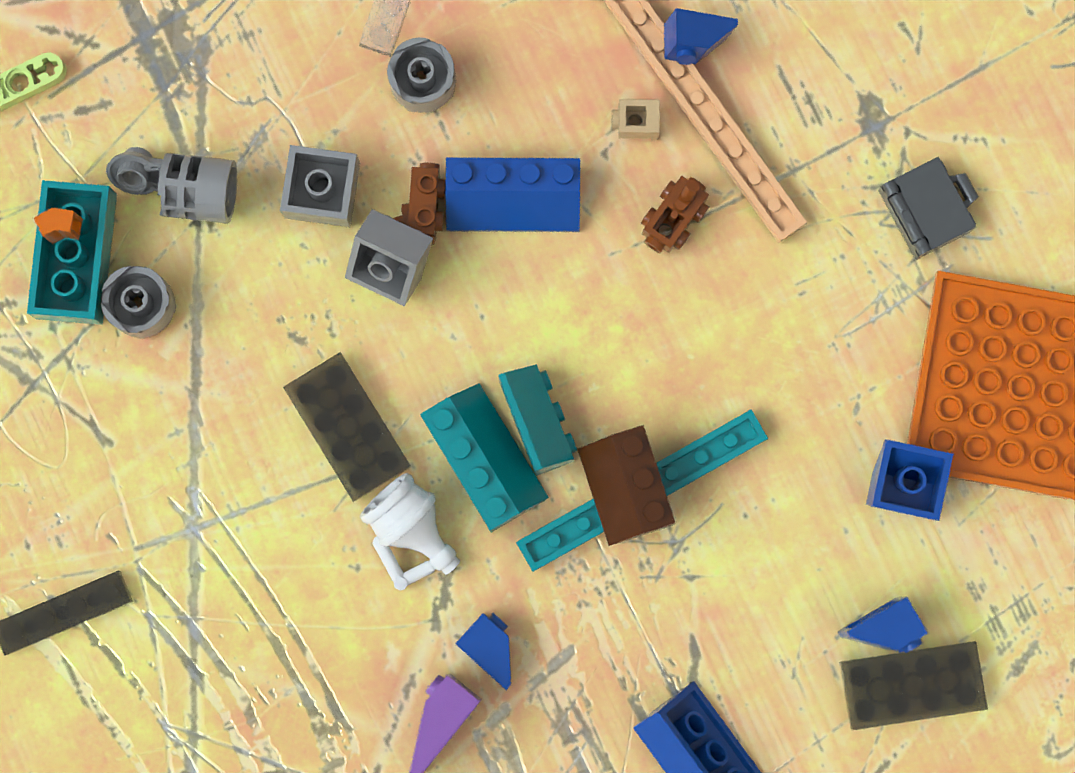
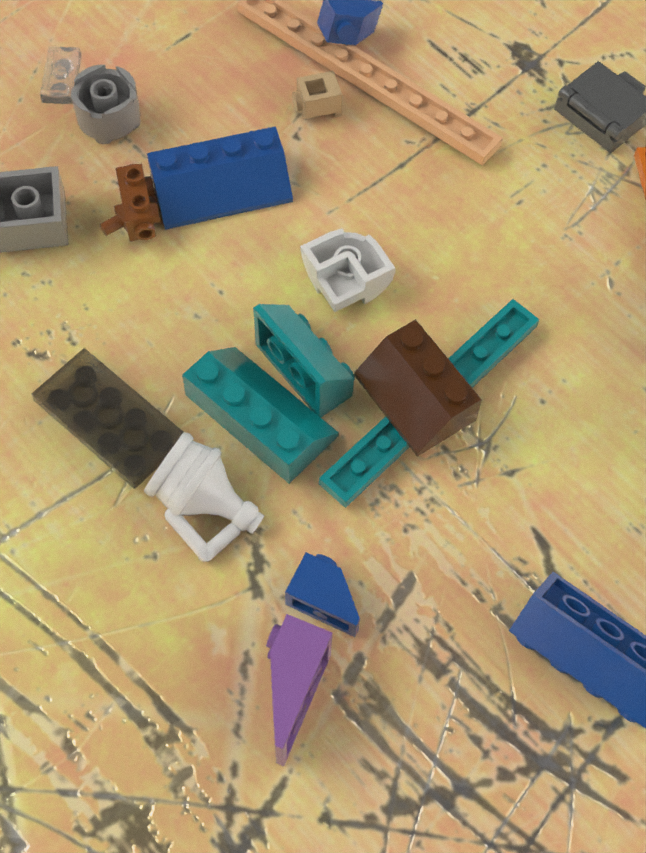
camera: 20 degrees left, 20 degrees down
light grey brick [345,209,433,306] -> none
dark orange brick [641,176,709,253] -> none
none -> white brick [300,228,395,312]

